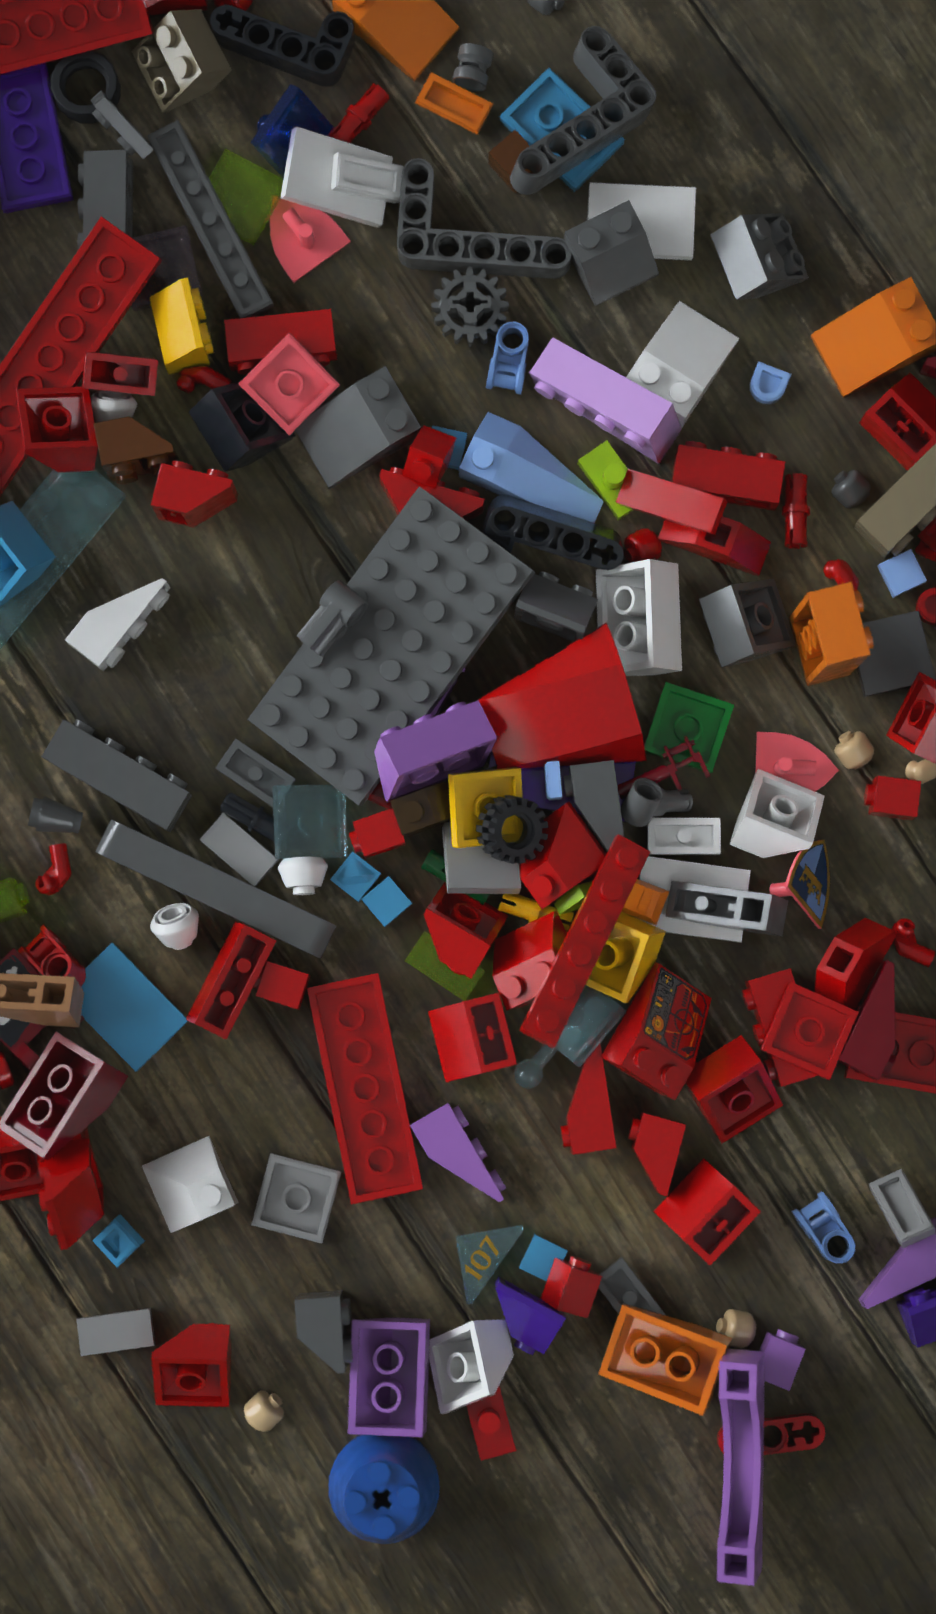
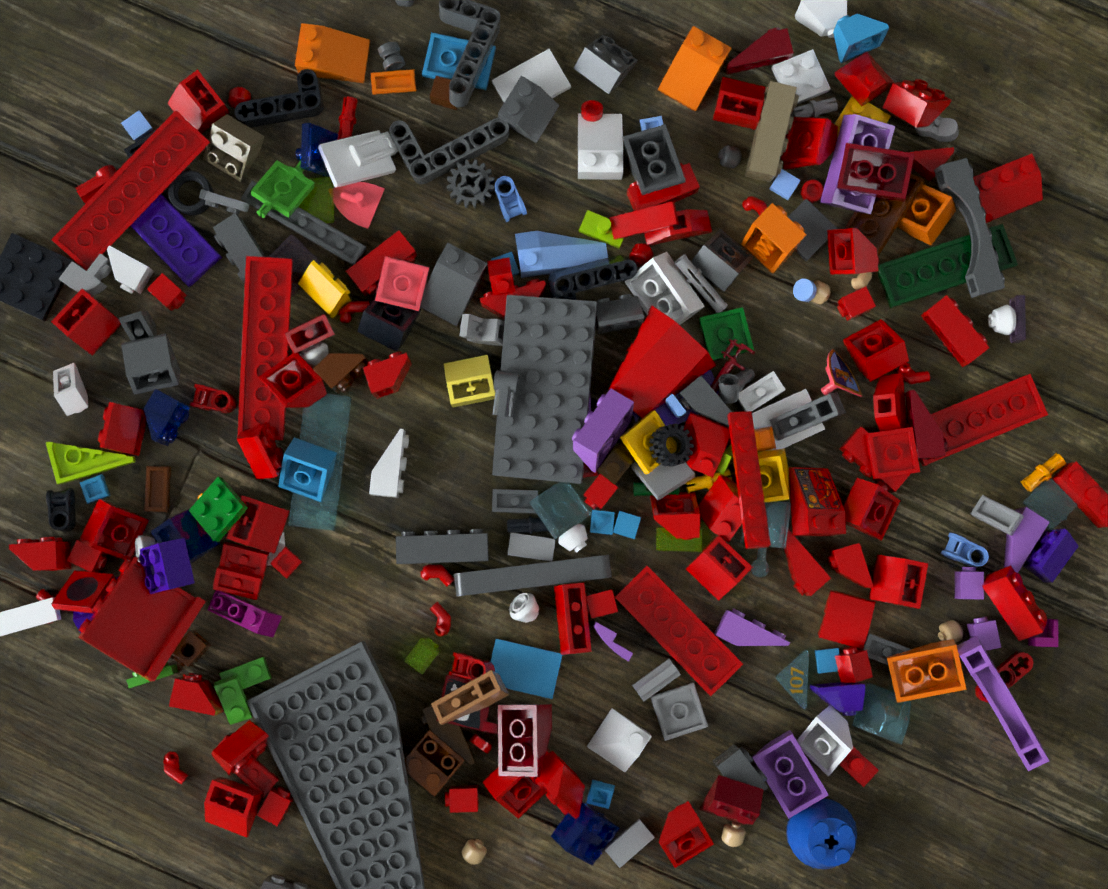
camera: 35 degrees left, 0 degrees up
dark grey cone [28,796,83,834] -> none
lavender wedge [529,337,682,464] -> none
white slope [730,769,825,858] -> none
coral shield [755,732,839,792] -> none
red pin [782,473,811,549] -> none
none -> bright green plate [251,159,315,218]
none -> red arm [420,564,454,587]
none -> light yellow slope [444,355,495,408]
none -> light grey brick [459,314,505,346]
none -> clear blue slope [551,801,619,865]
none -> red tile [581,100,603,122]
none -> medium lavender slope [593,621,633,662]
none -> dark grey slope [623,124,686,195]
none -> light grey axle [632,659,681,702]
none -> light grey pin [674,254,727,313]
none -> dark red slope [699,775,764,825]
none -> light blue tile [793,279,817,302]
none -> red slope [818,590,875,649]
none -> red slope [843,319,909,382]
none -> clear light blue slope [852,683,911,745]
none -> medium lavender brick [955,567,984,599]
none -> red brick [982,565,1047,641]
none -> magenta panel [1028,619,1058,647]

